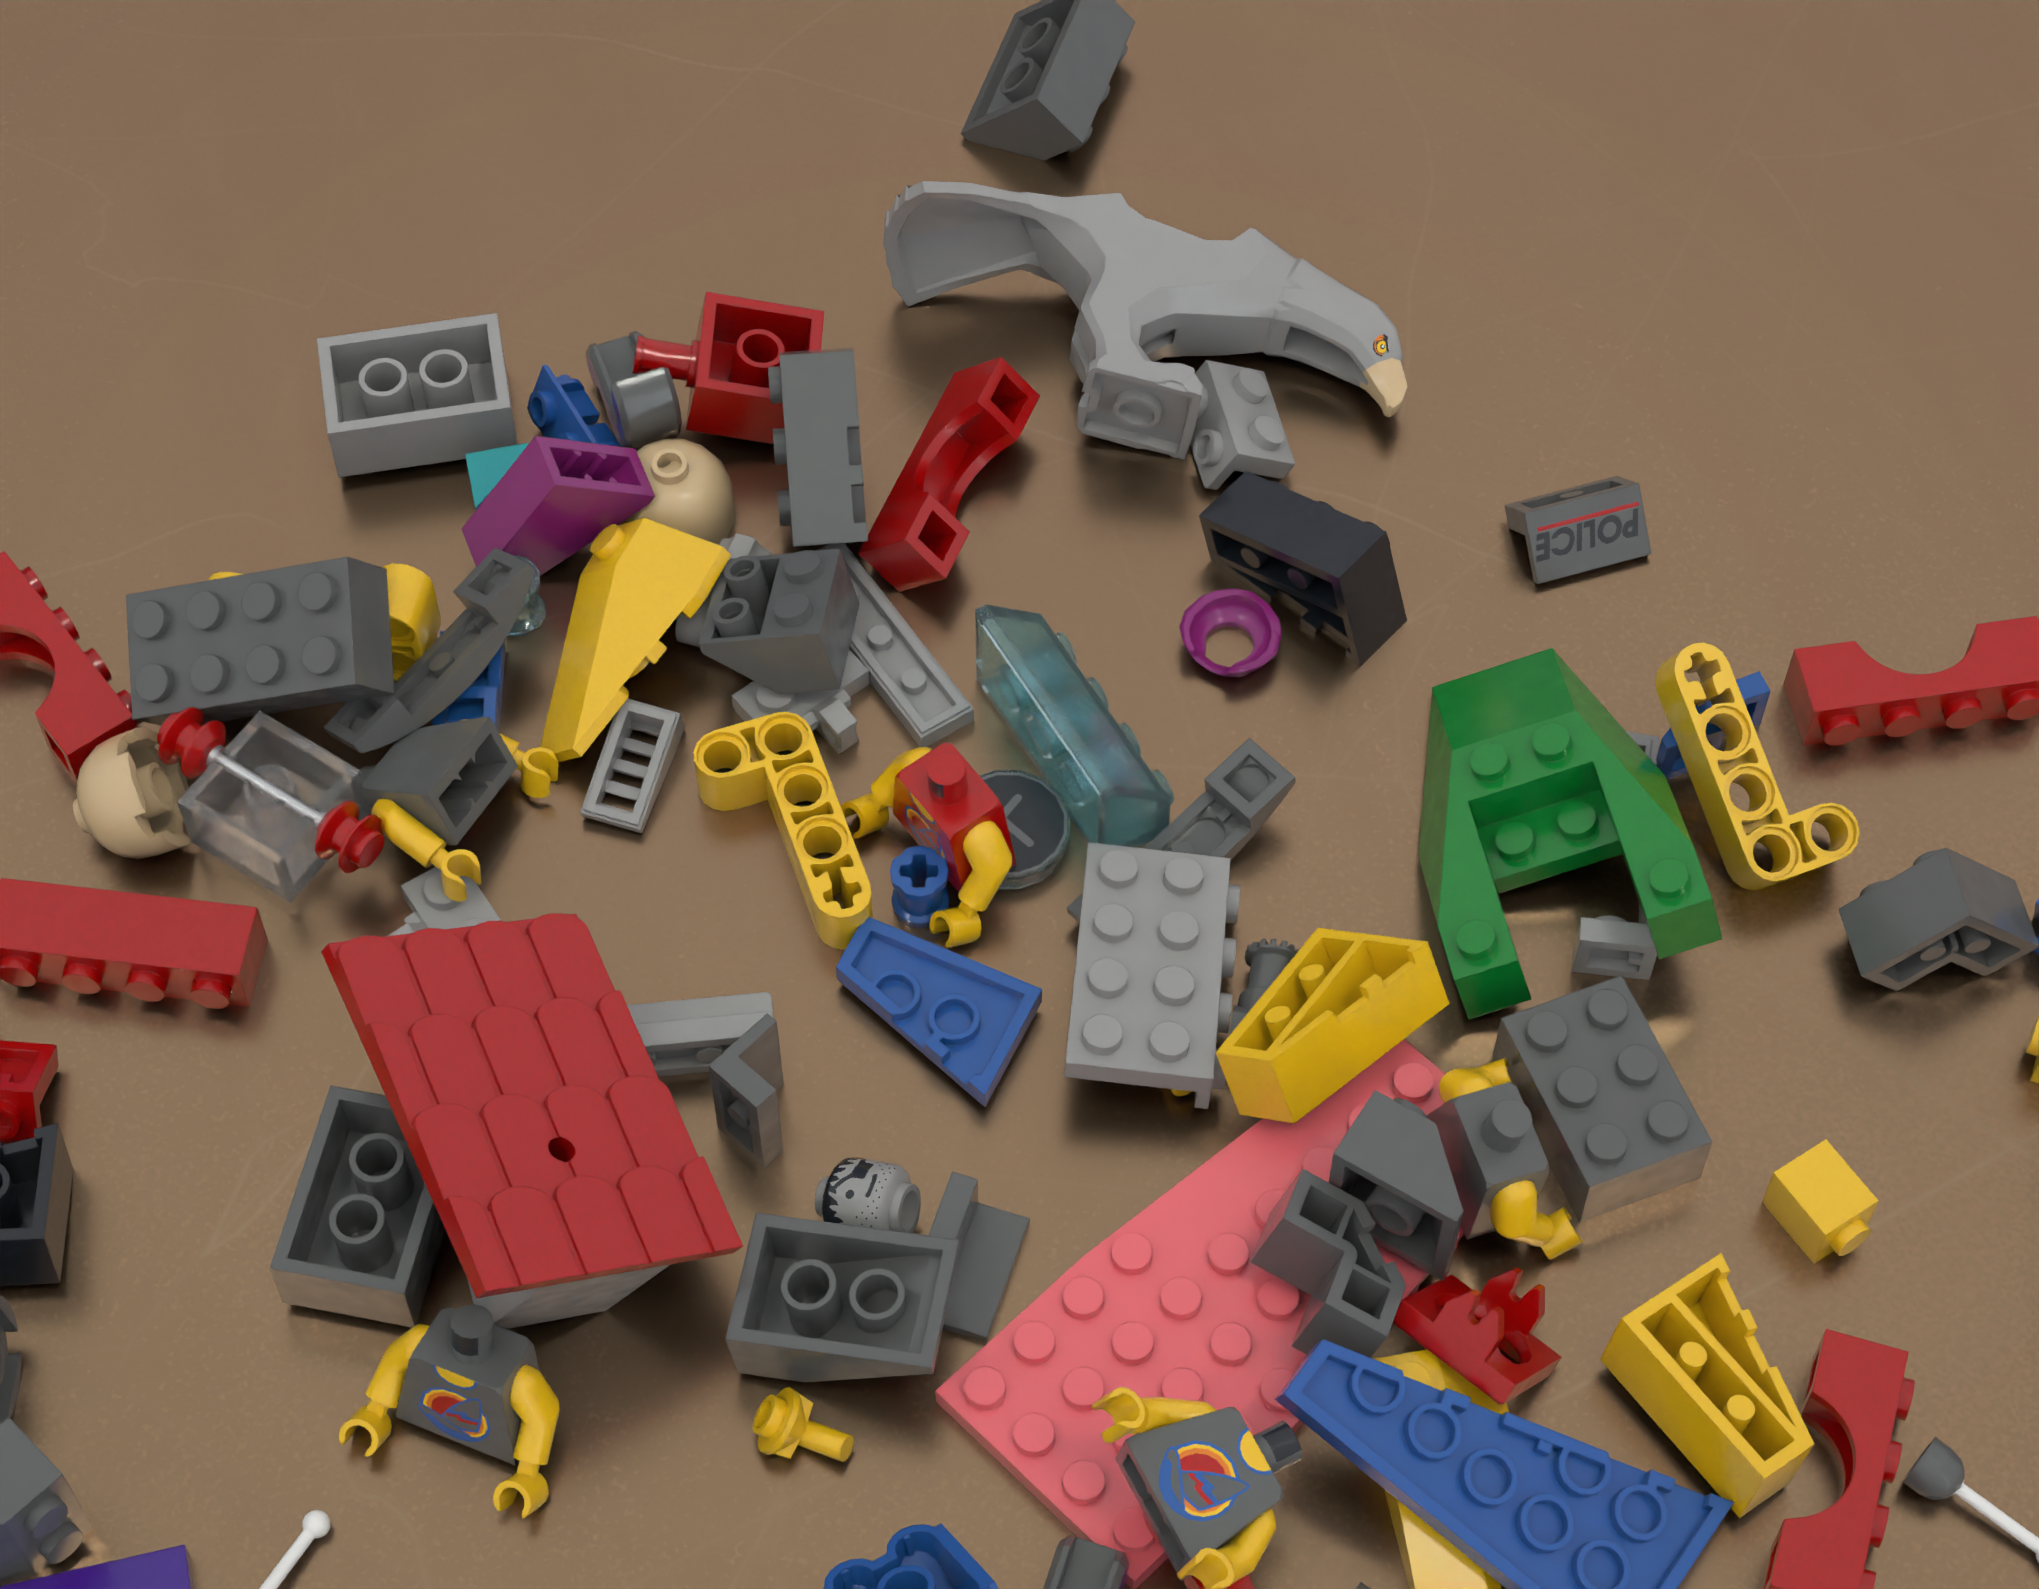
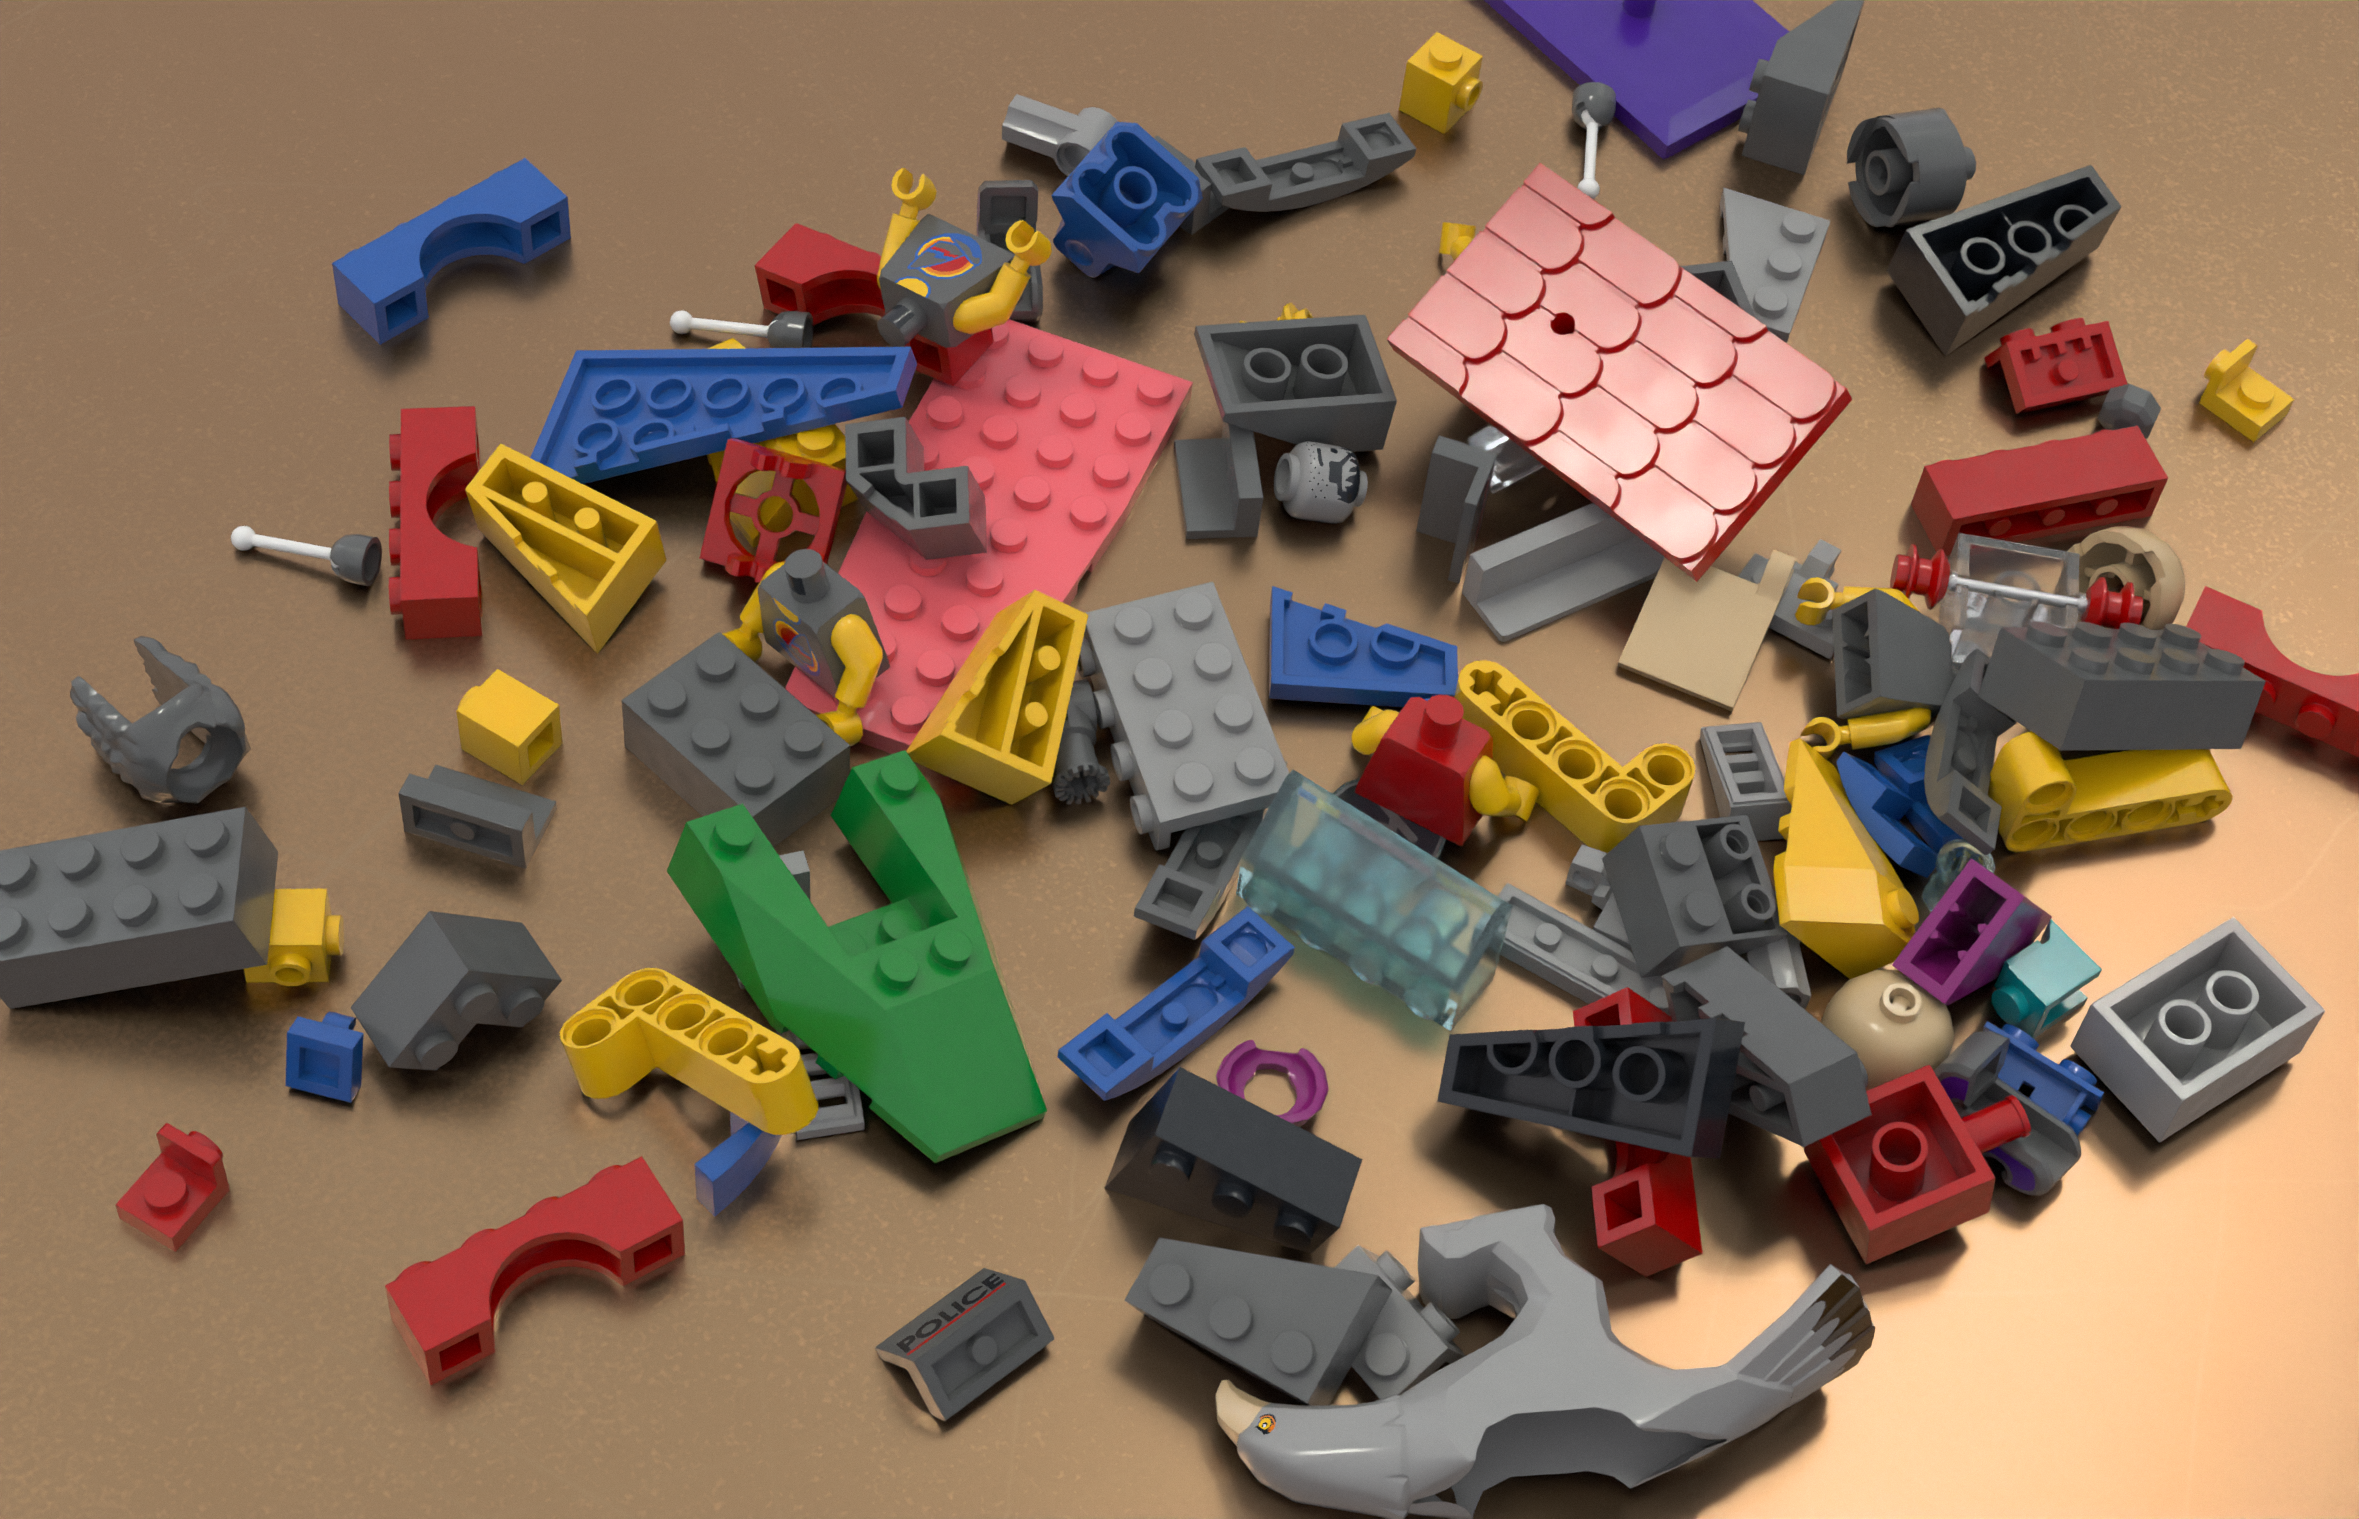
camera: 150 degrees right, 5 degrees down
dark grey slope [1329,1090,1463,1281] -> none
none -> dark grey panel [398,765,557,869]
none -> blue slope [1057,906,1295,1101]
none -> dark grey wedge [1124,1238,1393,1406]
none -> black wedge [1437,1018,1745,1159]
none -> tan flag [1618,550,1797,712]
none -> light grey wing [1719,188,1831,343]
none -> blue slope [1836,752,1943,878]

